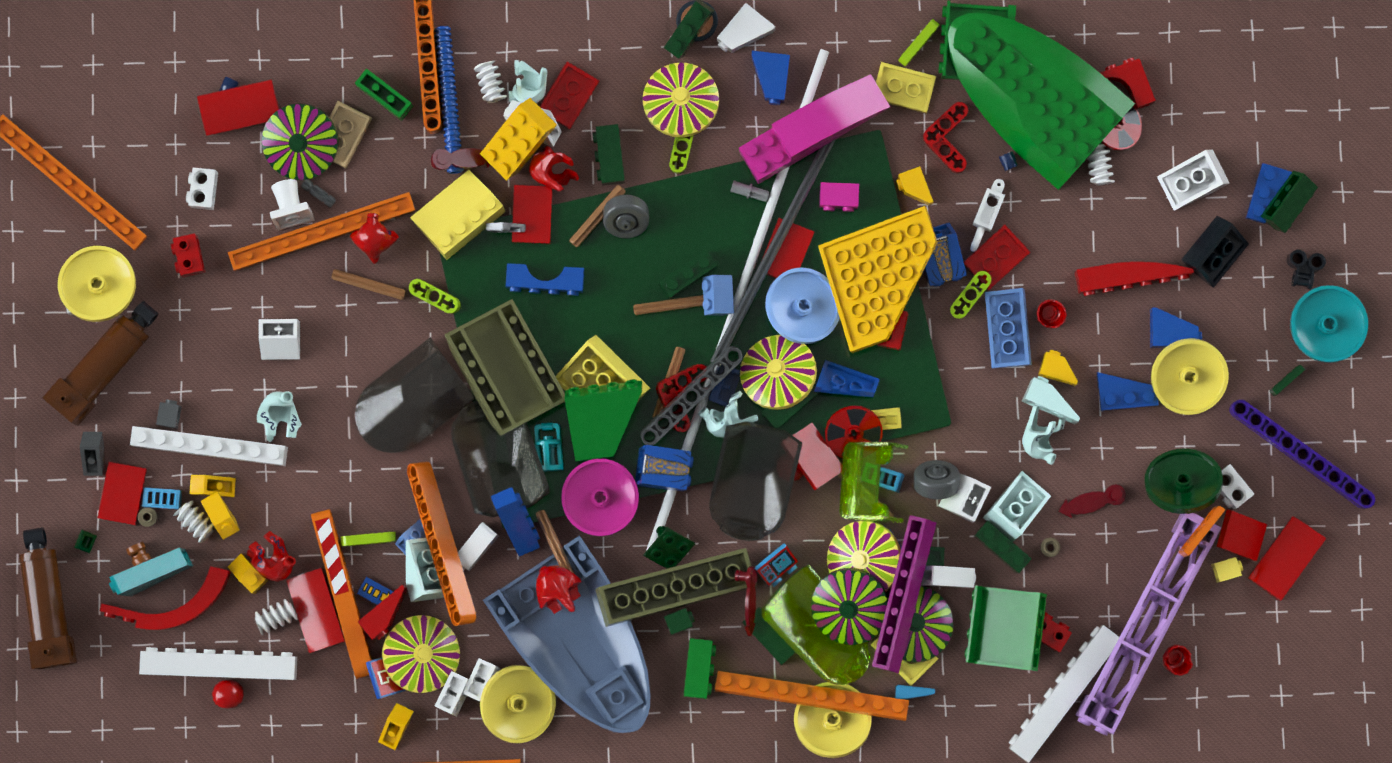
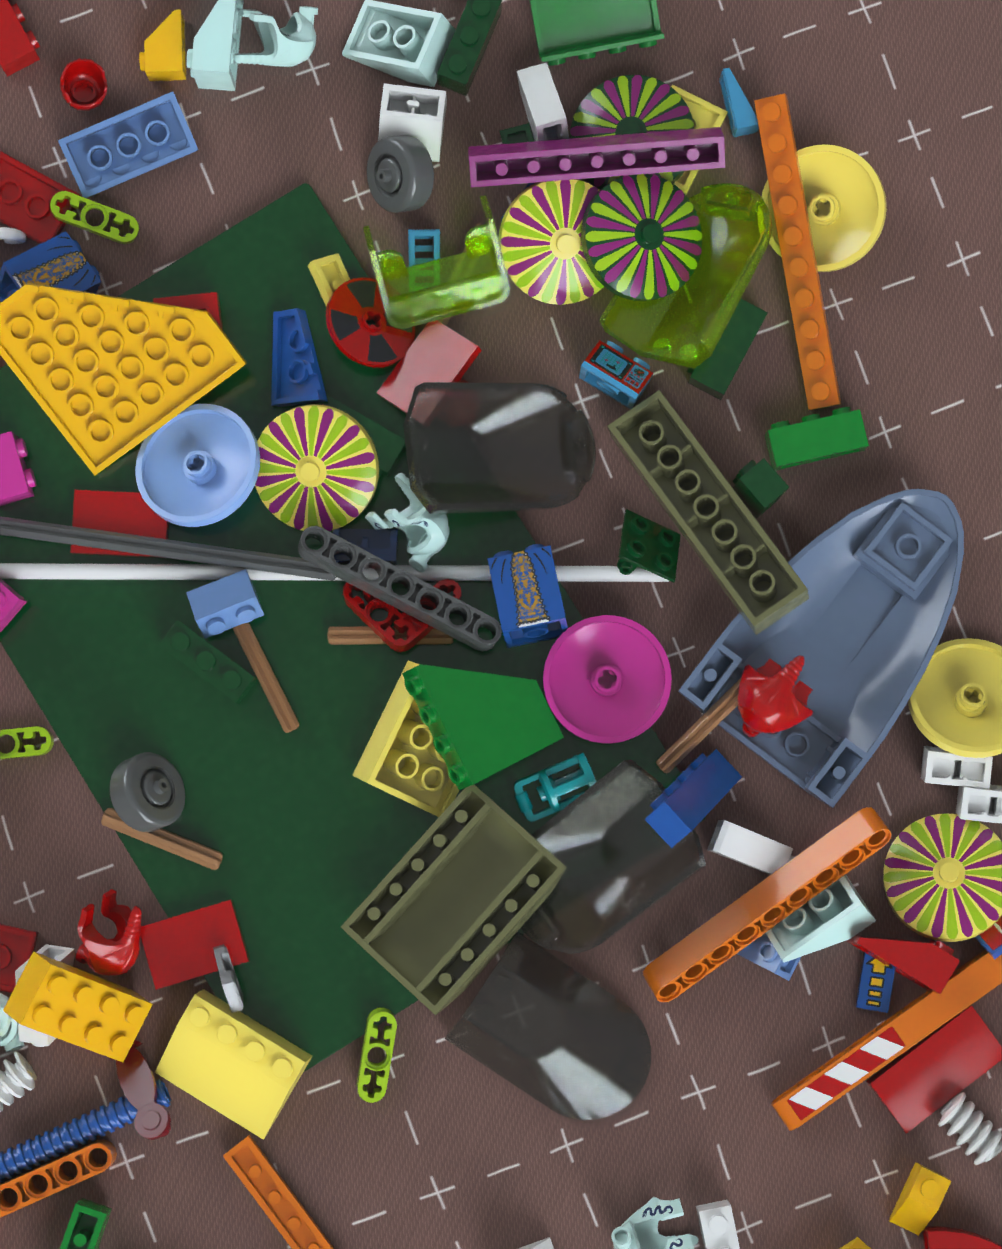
camera: 115 degrees left, 0 degrees up
red piece [247,531,296,582] -> none
medium nougat axle [332,269,406,300] -> none
lime beam [340,532,396,547] -> none
red piece [350,213,399,264] -> none
blue arch [506,263,584,296] -> none
dark green brick [592,124,625,186] -> none
light grey axle [731,180,769,202] -> none
dark red brick [735,566,757,636] -> none

